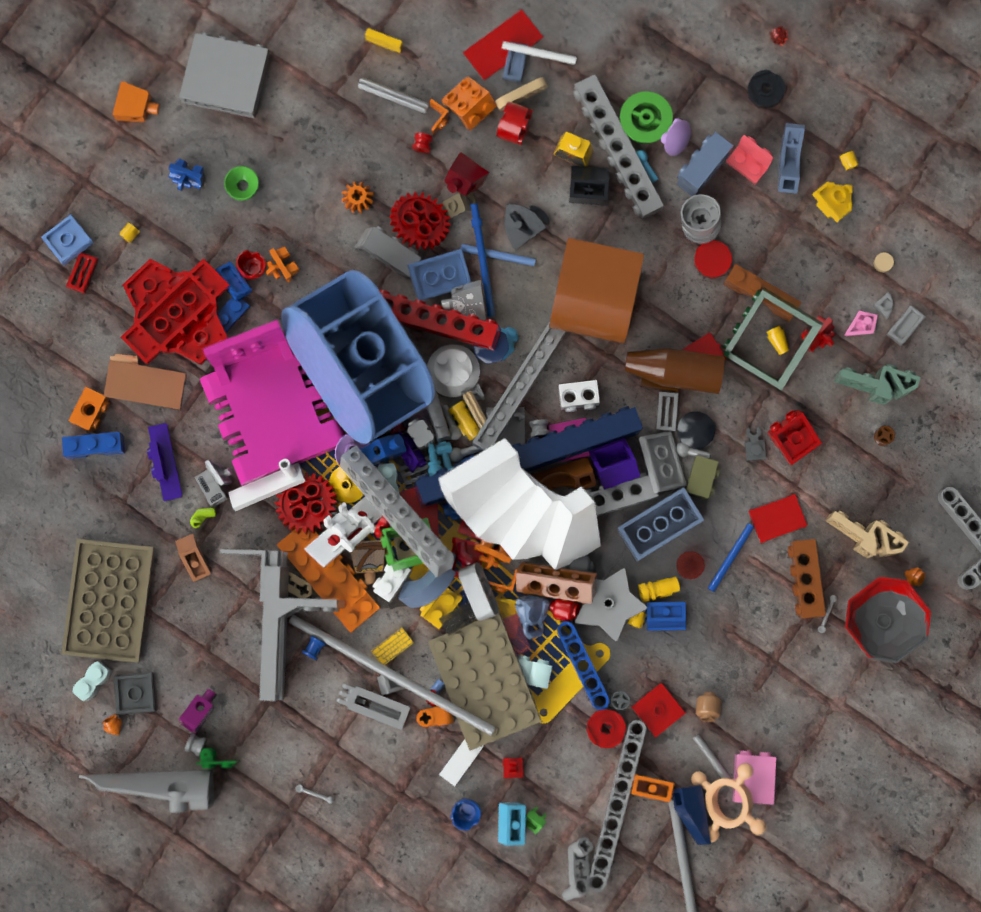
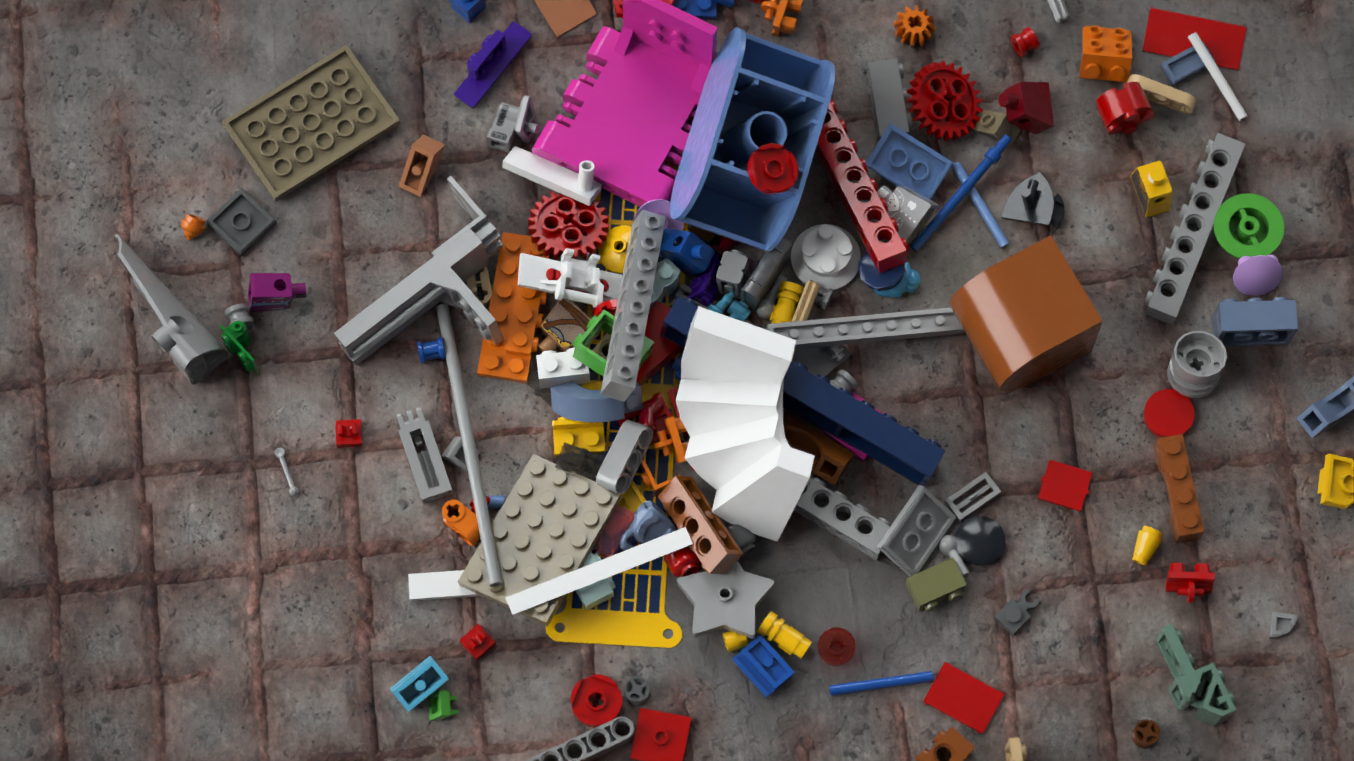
camera: 50 degrees right, 10 degrees down
light aqua brick [72,662,112,701] -> none
lime arm [190,507,216,528] -> none
yellow tile [371,628,413,665] -> none
orange bracket [430,99,449,135] -> none
blue hair [451,799,481,831] -> none
blue beam [557,622,609,710] -> none
white brick [558,380,600,412] -> none
black slope [569,165,609,206] -> none
dark purple piece [589,438,640,490] -> none
sand blue brick [616,487,704,562] -> none
reddish brown piece [625,348,725,394] -> none
medium azure bar [636,150,658,183] -> none
window [722,287,823,390] -> none
coral bracket [726,135,774,185] -> none
red plate [767,410,822,465] -> none
bright pink piece [845,311,878,336] -> none
tan tile [874,253,894,272] -> none
light grey tile [886,305,926,346] -> none
none -> red tile [335,419,362,448]
none -> white sticker [506,527,693,615]
none -> red tile [748,143,798,195]

